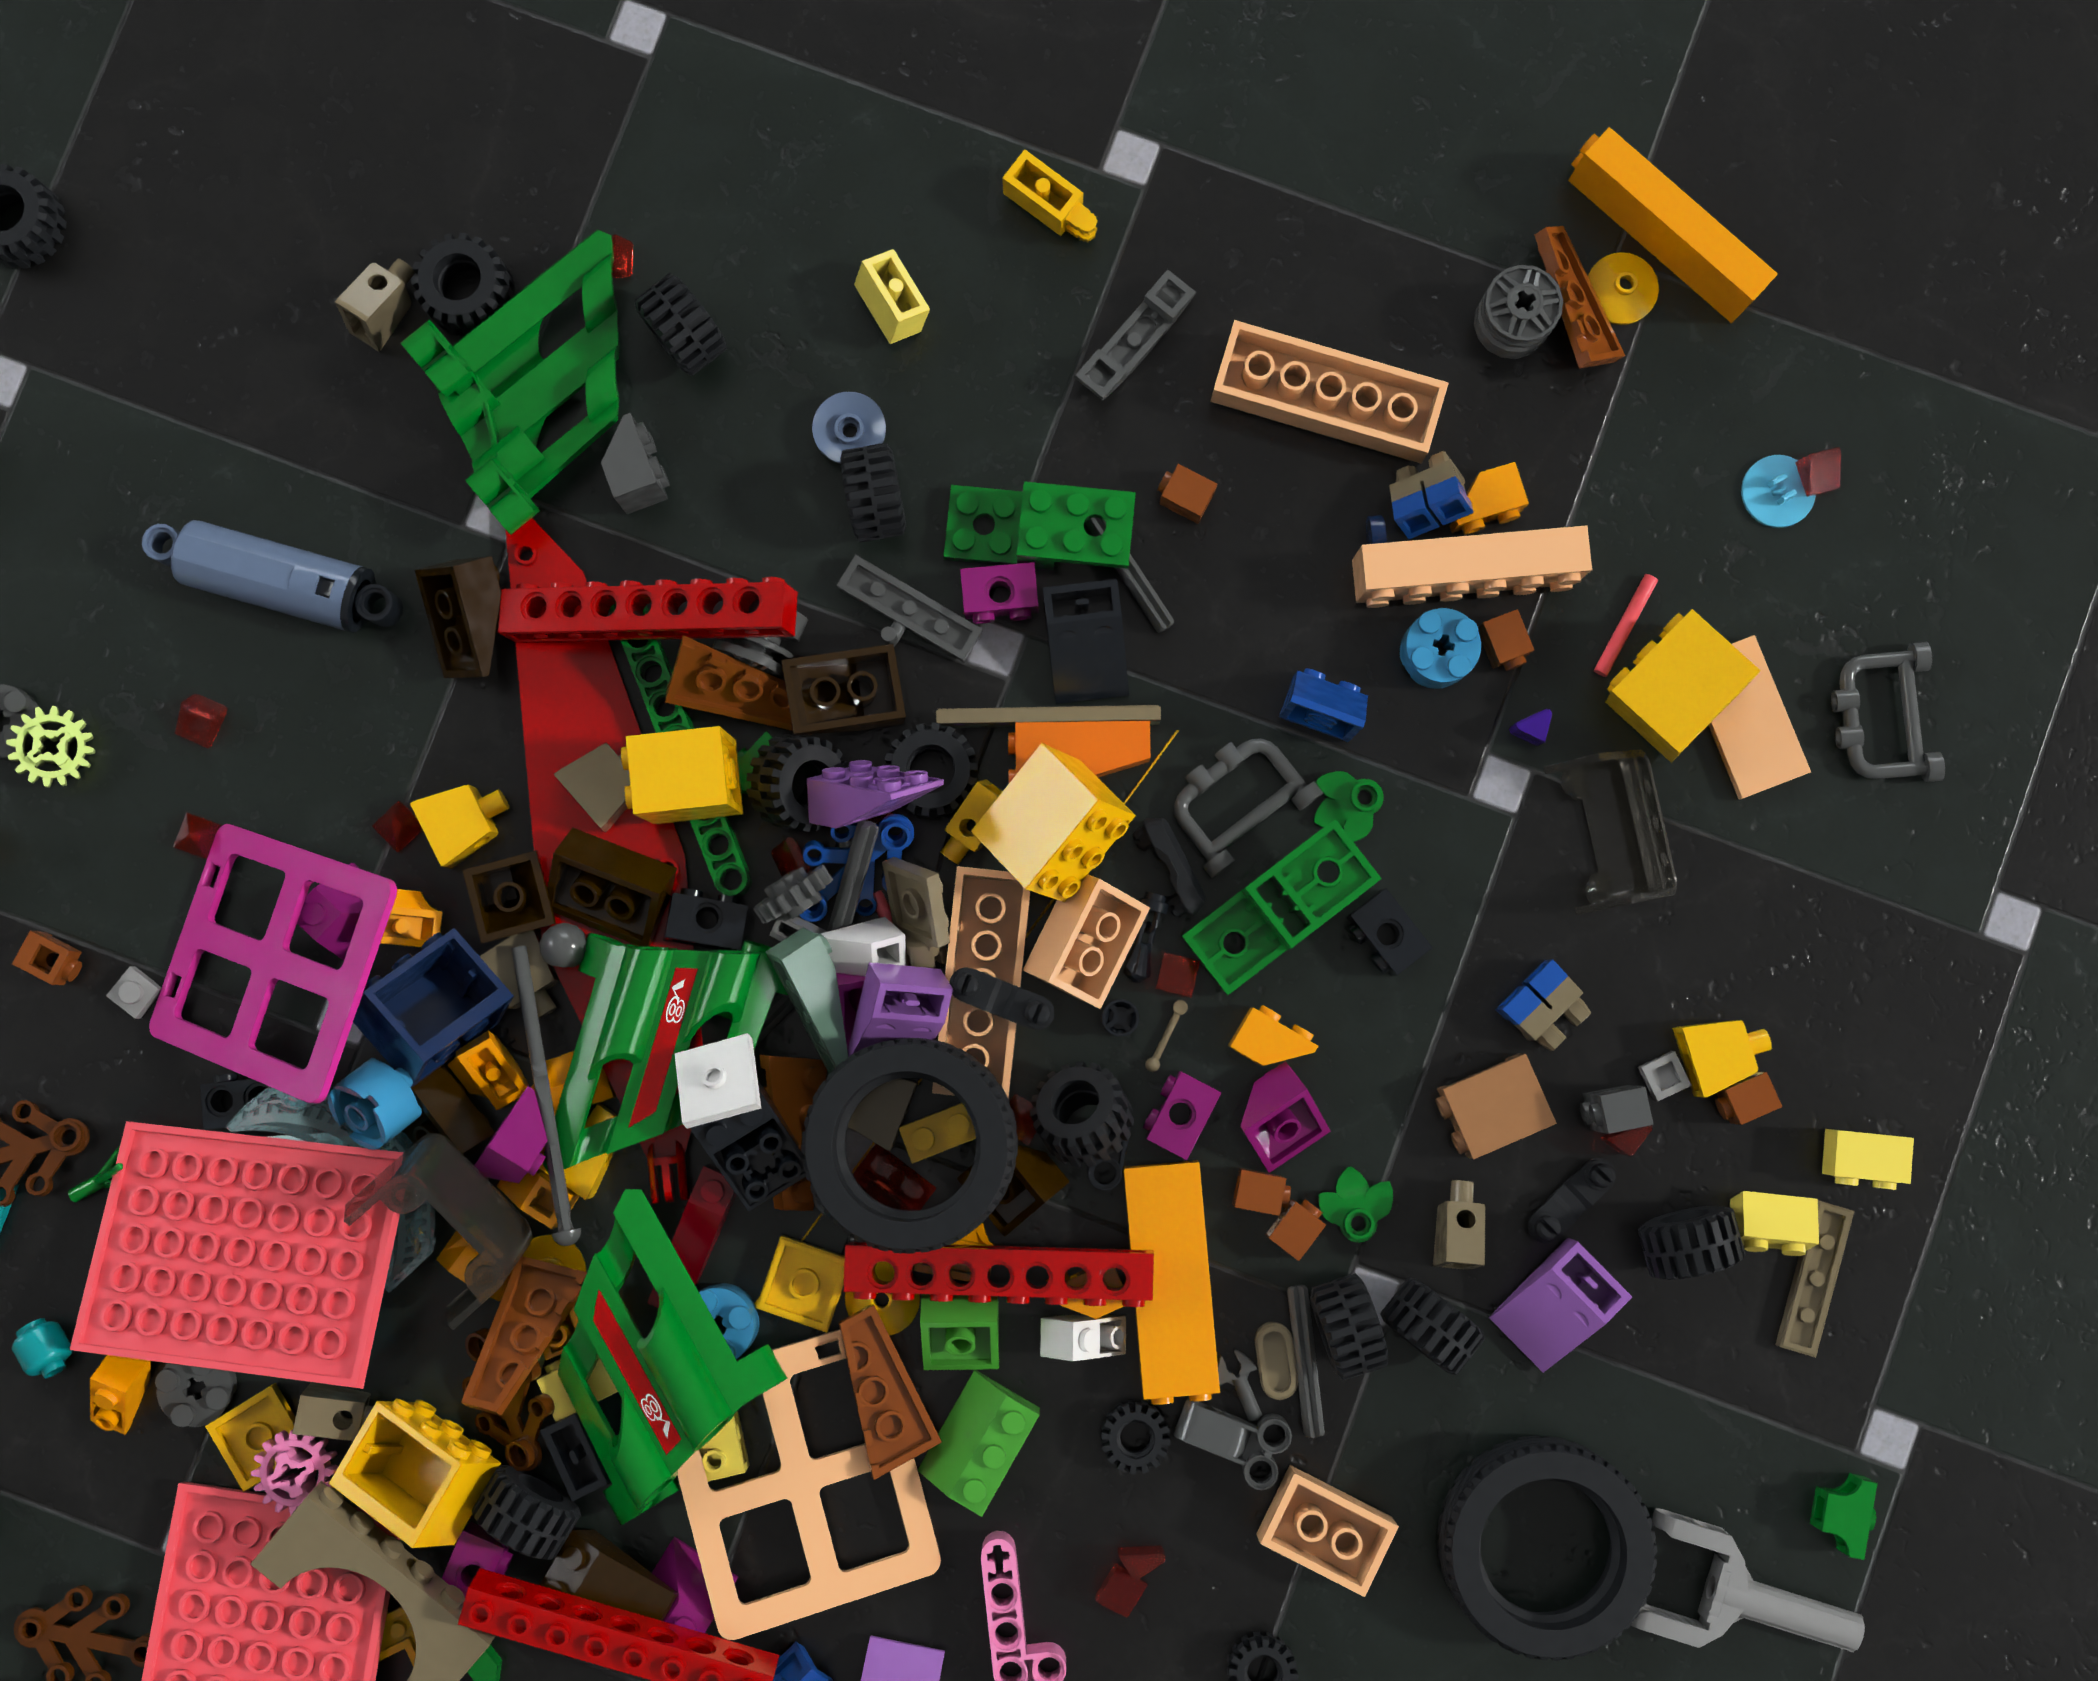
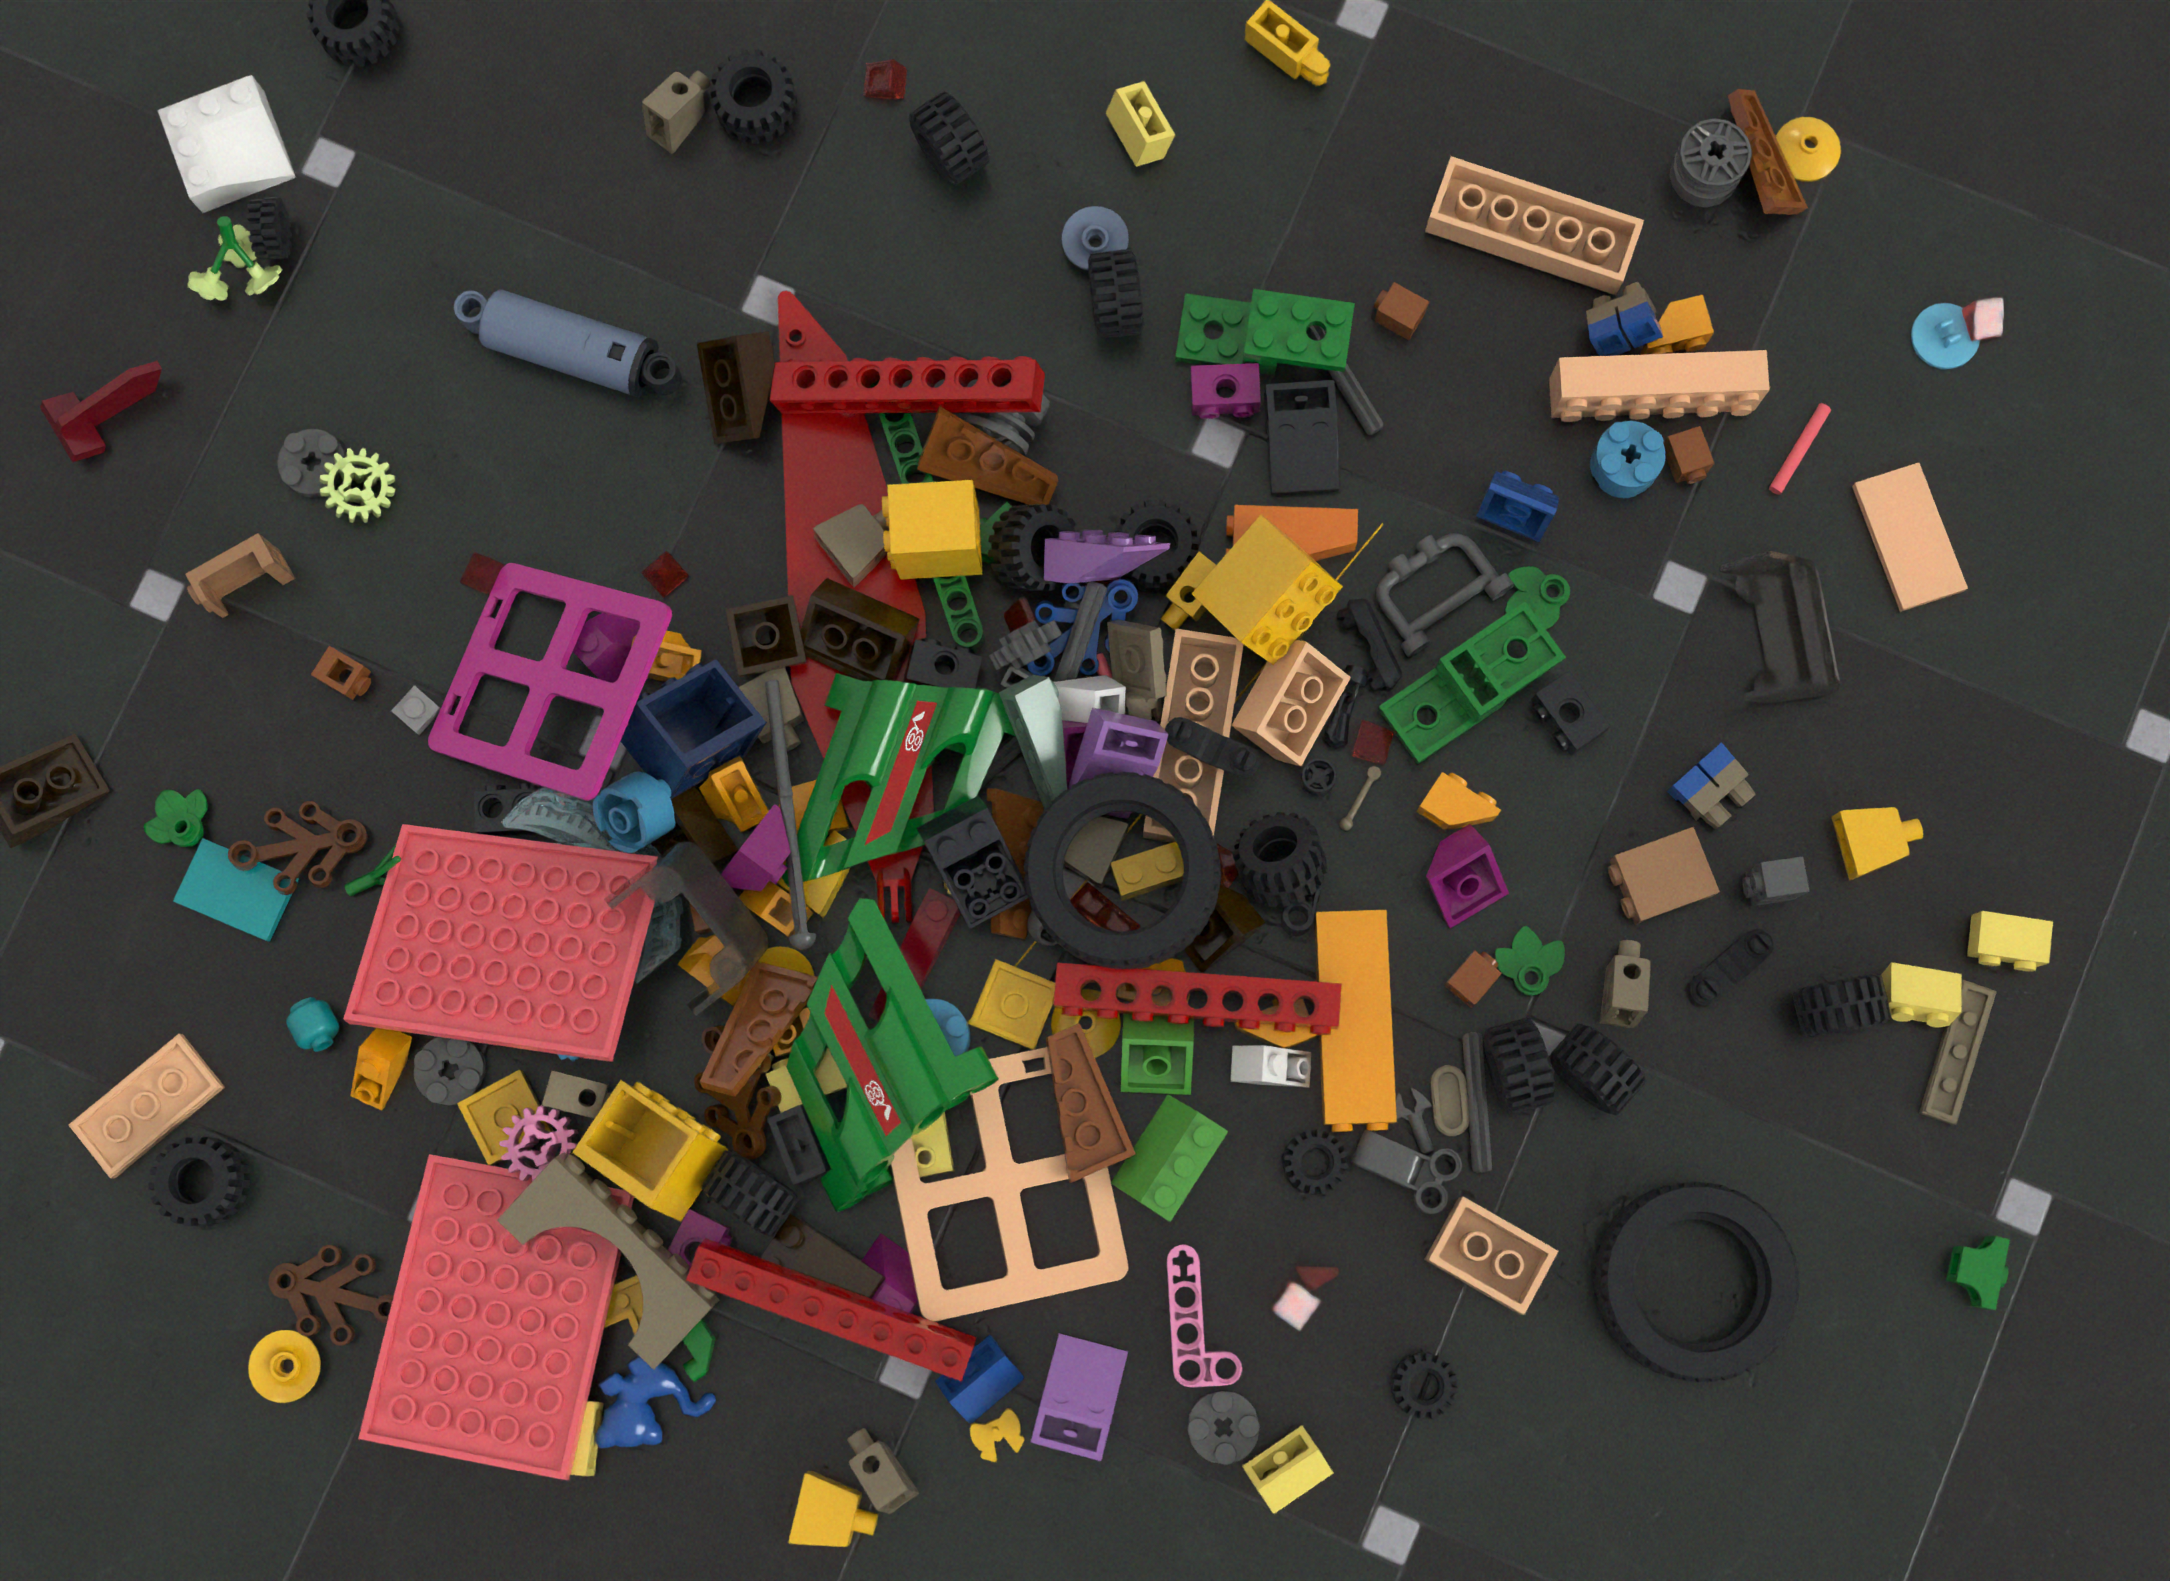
camera: 10 degrees right, 5 degrees down
clear red slope [175,694,227,748] -> none
green panel [401,229,619,535] -> none
yellow torso [410,785,509,869] -> none
dark grey piece [539,923,587,967] -> none
dark grey slope [601,413,670,514] -> none
white plate [675,1033,761,1129] -> none
dark brown slope [781,644,906,735] -> none
dark grey plate [836,554,983,663] -> none
dark tan tile [936,705,1161,728] -> none
dark grey slope [1075,270,1196,401] -> none
magenta brick [1142,1071,1221,1160] -> none
dark orange brick [1232,1168,1291,1216] -> none
dark blue tile [1366,515,1387,544] -> none
medium lavender slope [1488,1238,1632,1373] -> none
dark purple slope [1509,709,1552,746] -> none
light orange brick [1568,127,1778,324] -> none
clear red slope [1600,1125,1653,1156] -> none
yellow container [1605,609,1761,763] -> none
light grey piece [1631,1508,1865,1653] -> none
light grey plate [1638,1051,1692,1101] -> none
dark orange brick [1715,1071,1782,1125] -> none
dark grey bar [1831,642,1945,782] -> none

